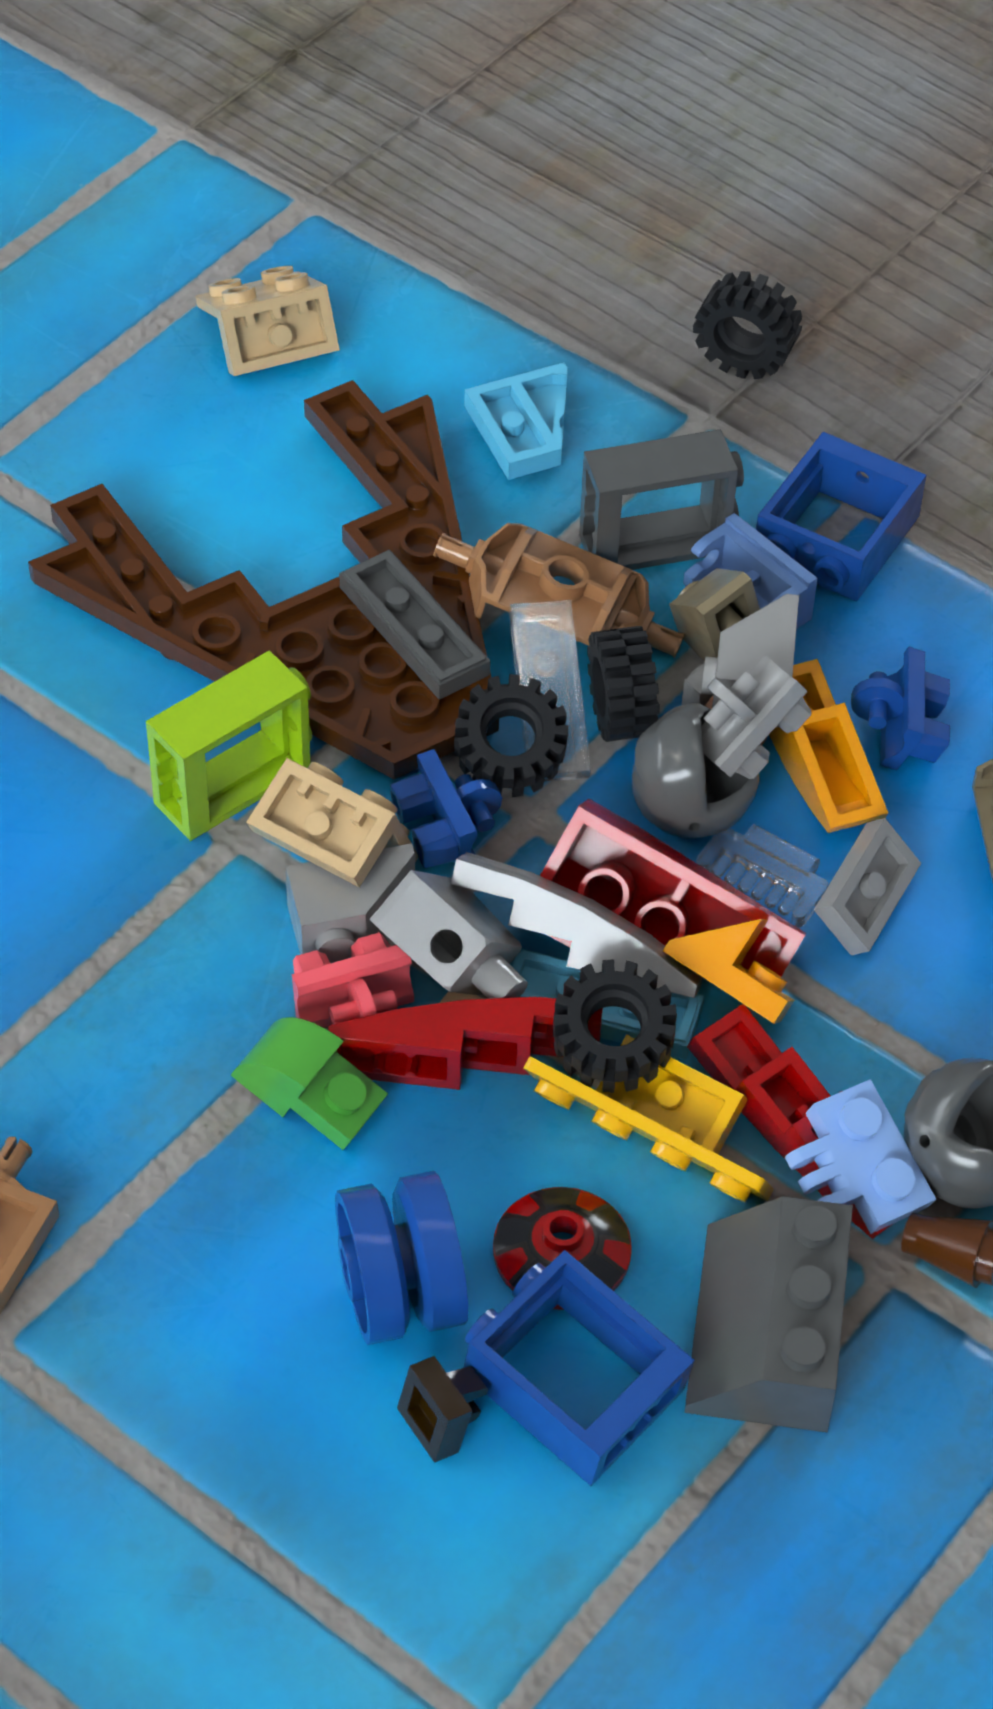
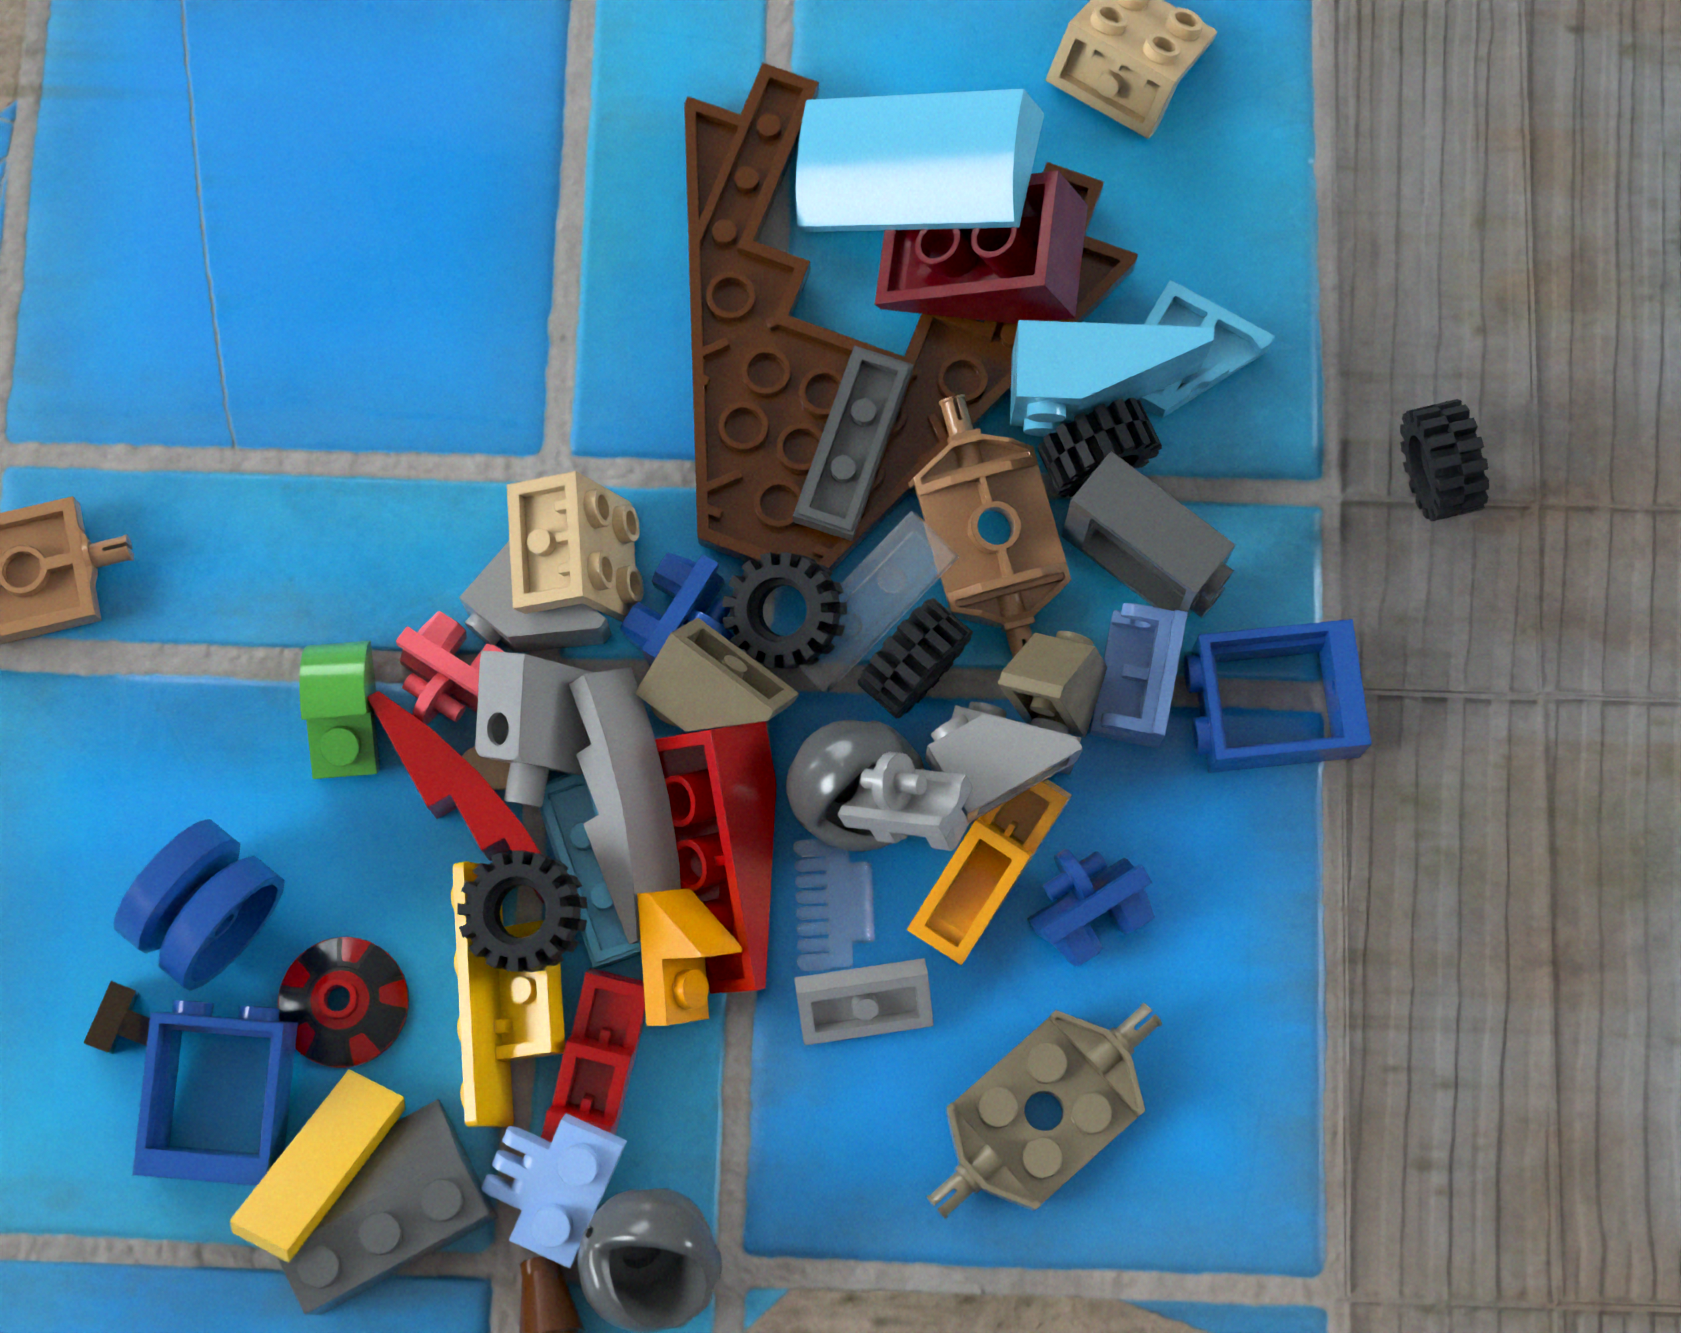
camera: 55 degrees right, 25 degrees up
lime window [146,650,312,841] -> none
none -> yellow tile [230,1069,406,1263]
none -> dark tan slope [635,618,800,732]
none -> medium azure slope [796,89,1044,232]
none -> dark red slope [875,170,1088,324]
none -> medium azure slope [1010,320,1215,437]
none -> black tyre [1037,398,1162,498]

